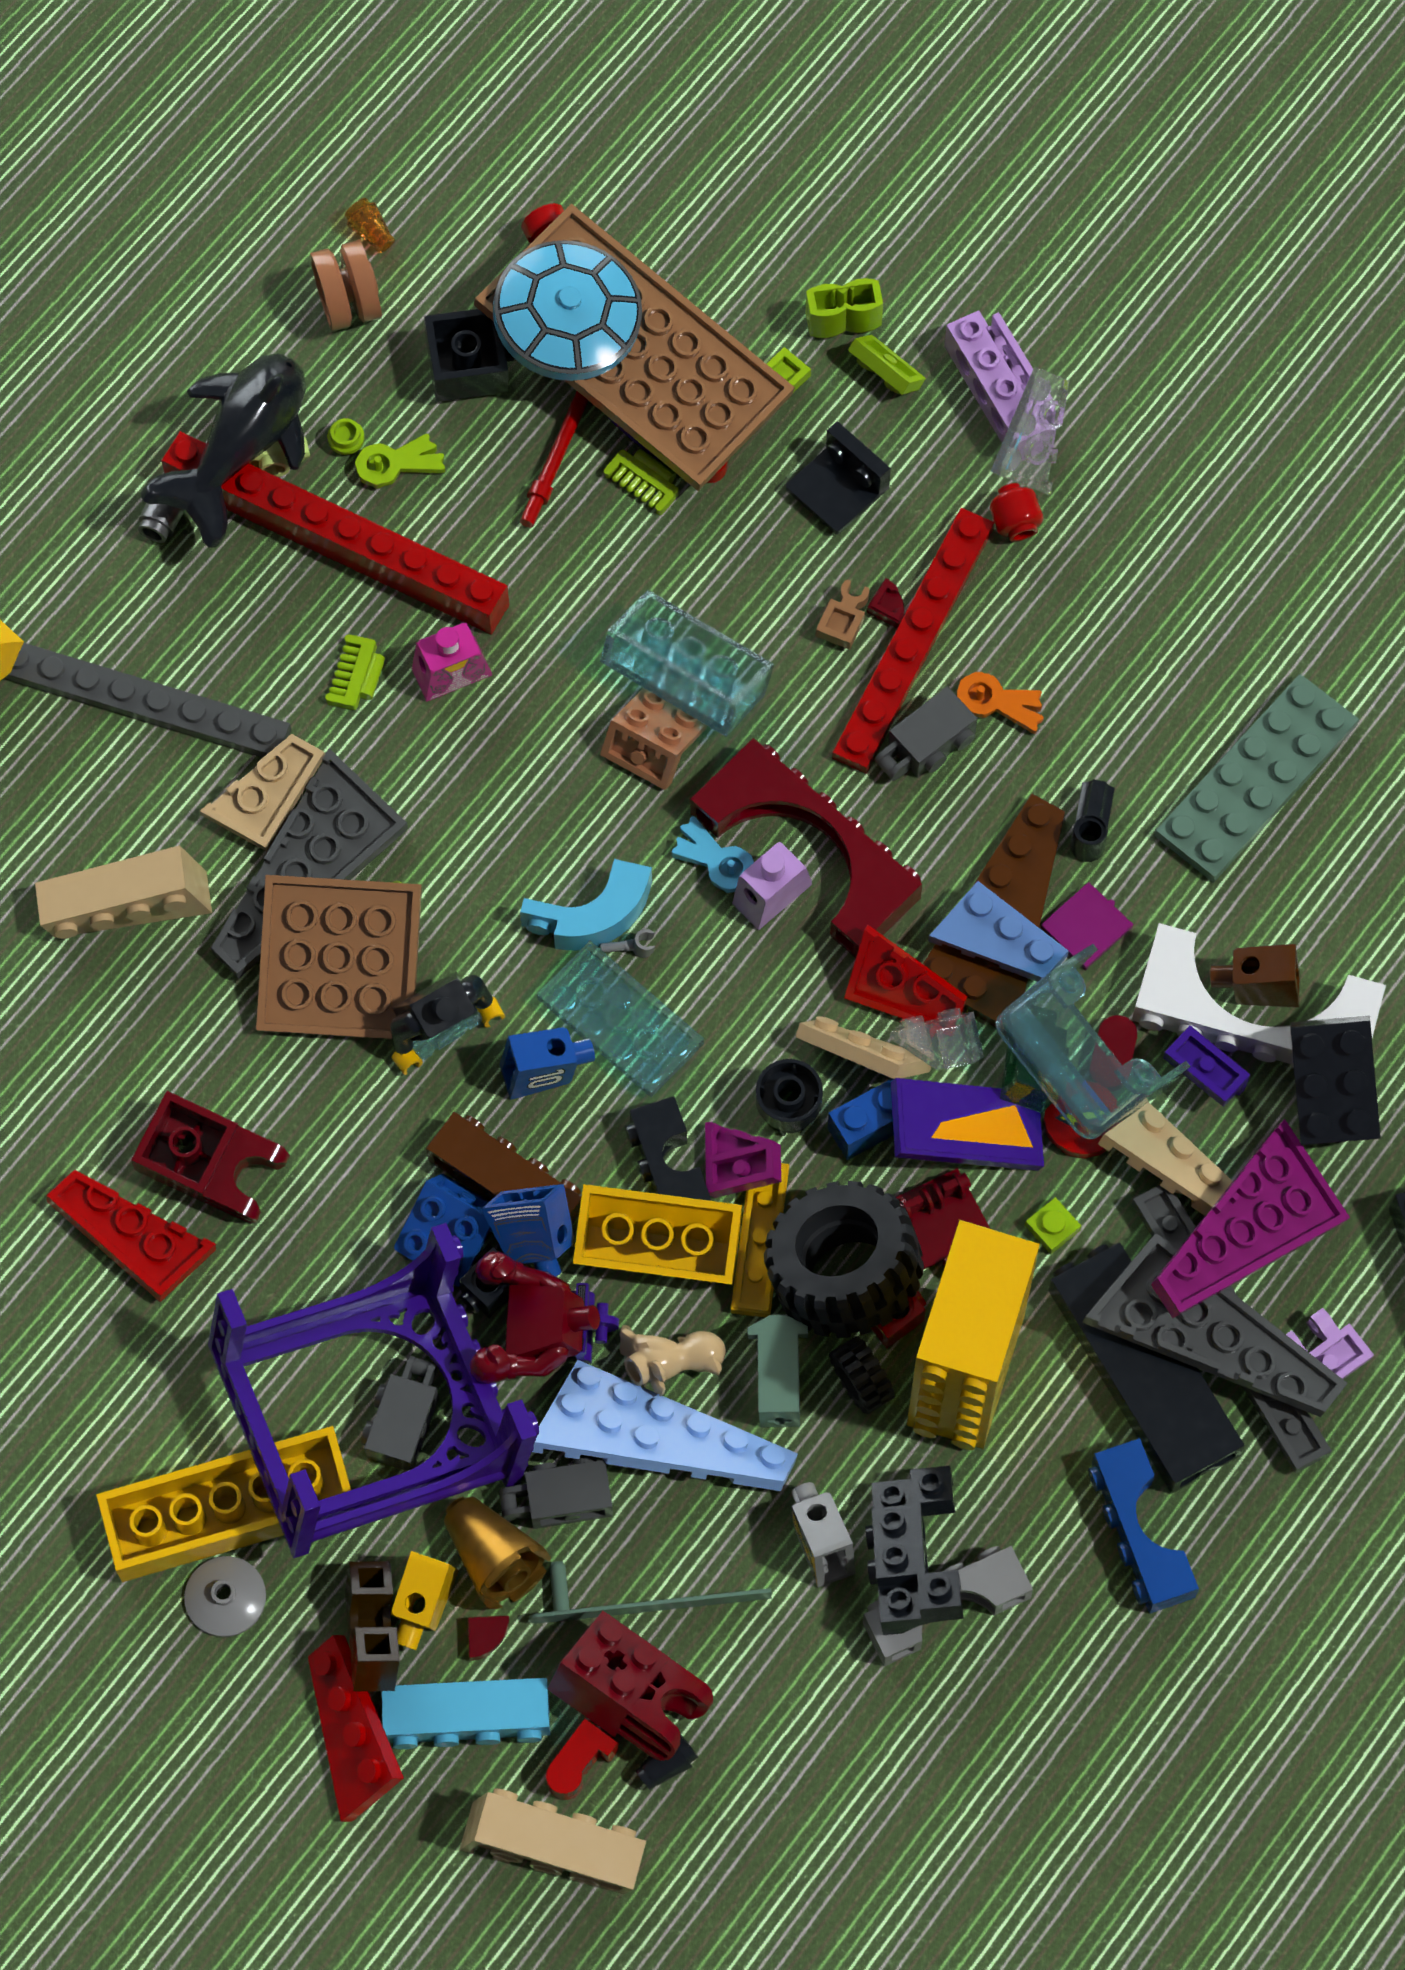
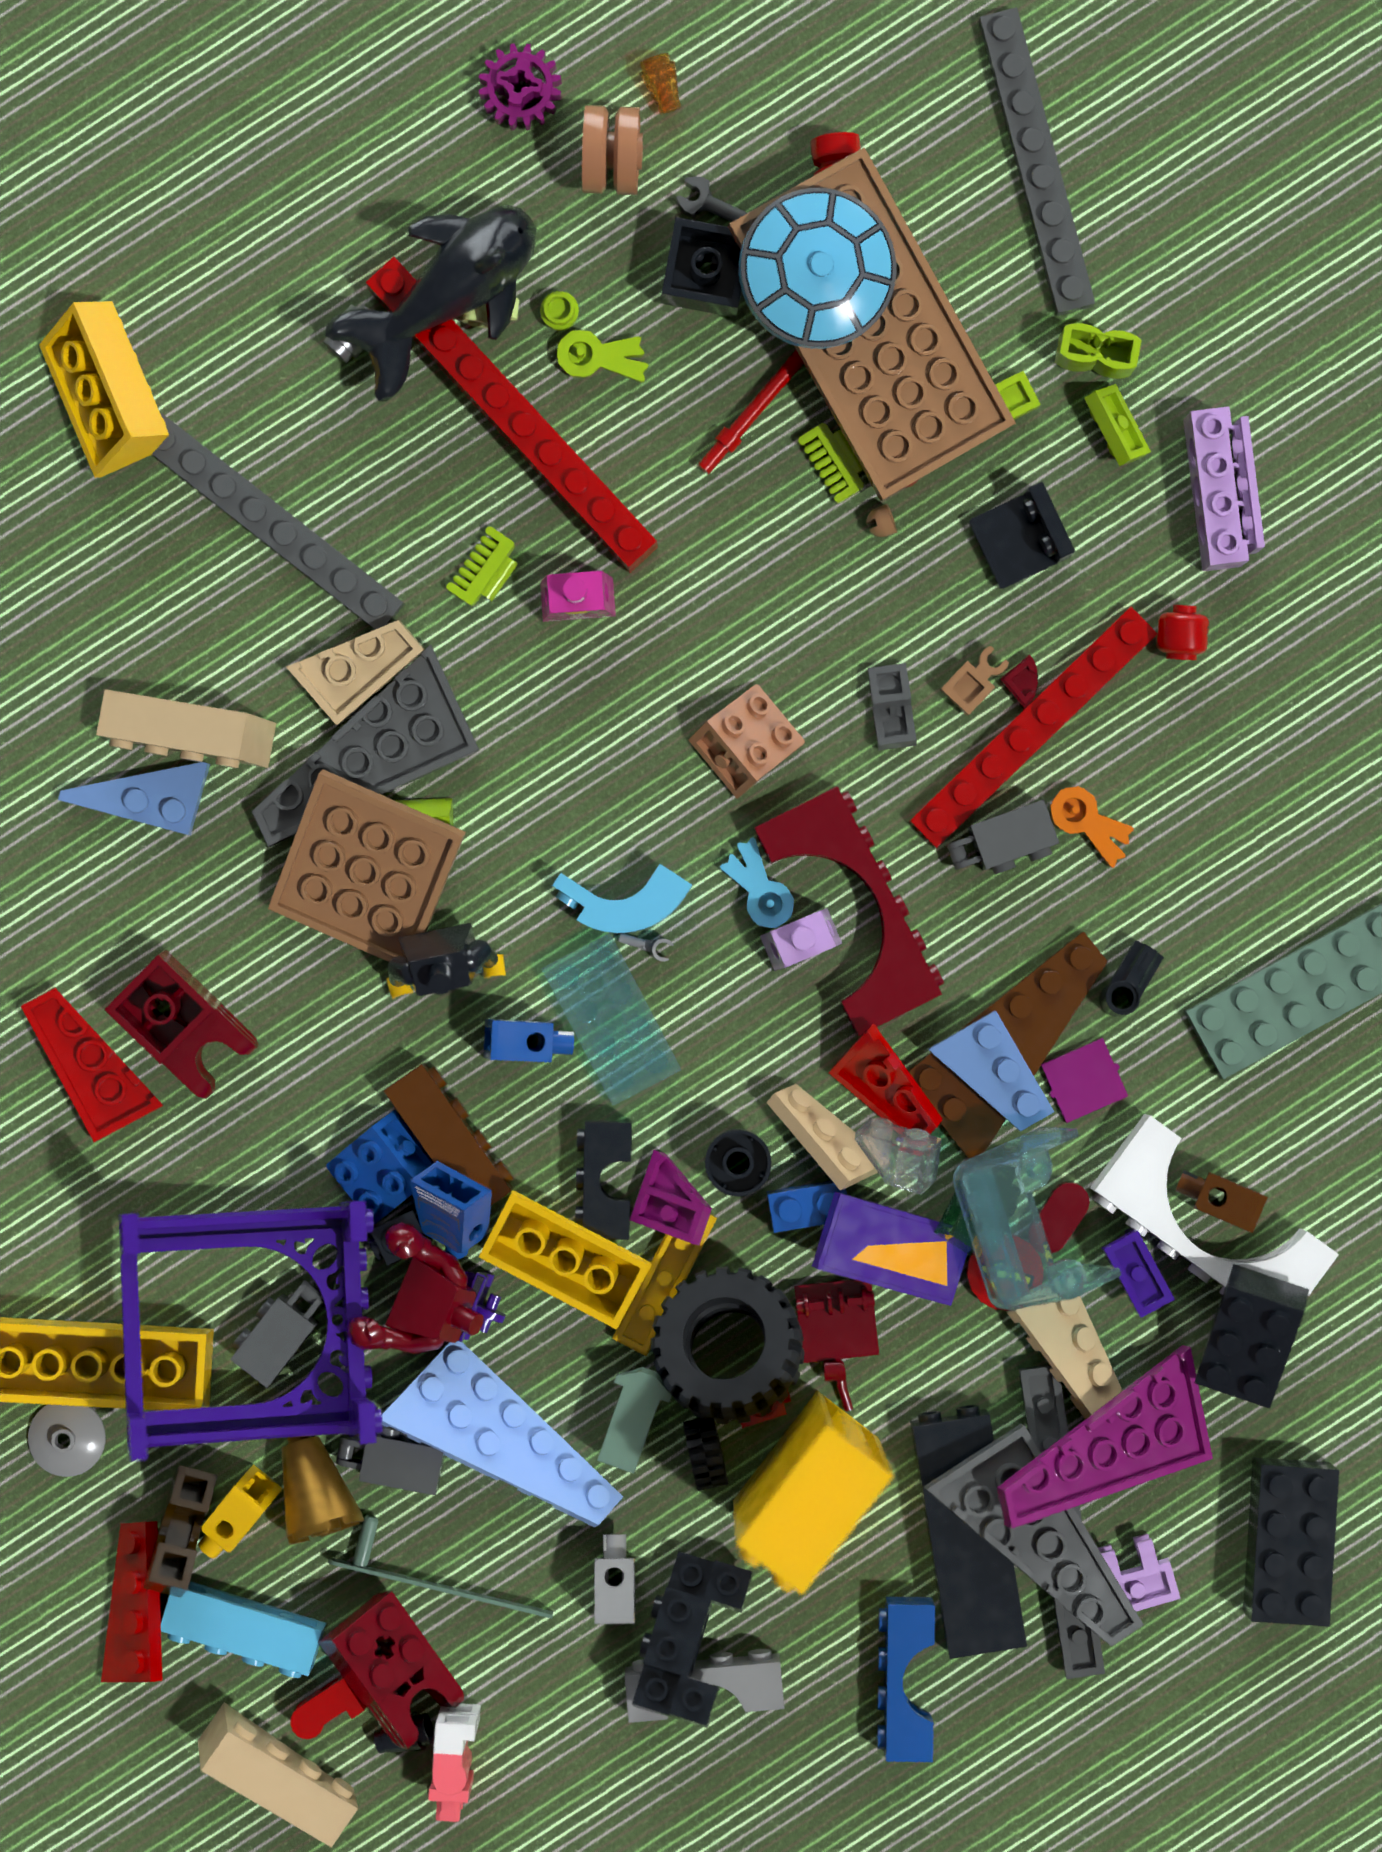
camera: 25 degrees right, 20 degrees up
dark red tile [468,1616,510,1661] -> none
clear light blue brick [600,590,774,737] -> none
tan animal [620,1325,726,1396] -> none
clear wing [991,366,1069,495] -> none
lime plate [1025,1197,1082,1254] -> none
none -> medium blue wing [58,762,210,836]
none -> hips [428,1703,481,1822]
none -> magenta gear [478,43,562,131]
none -> dark grey bar [676,176,747,222]
none -> medium nougat hinge [866,504,898,537]
none -> dark grey slope [868,663,917,751]
none -> dark grey plate [978,7,1095,316]

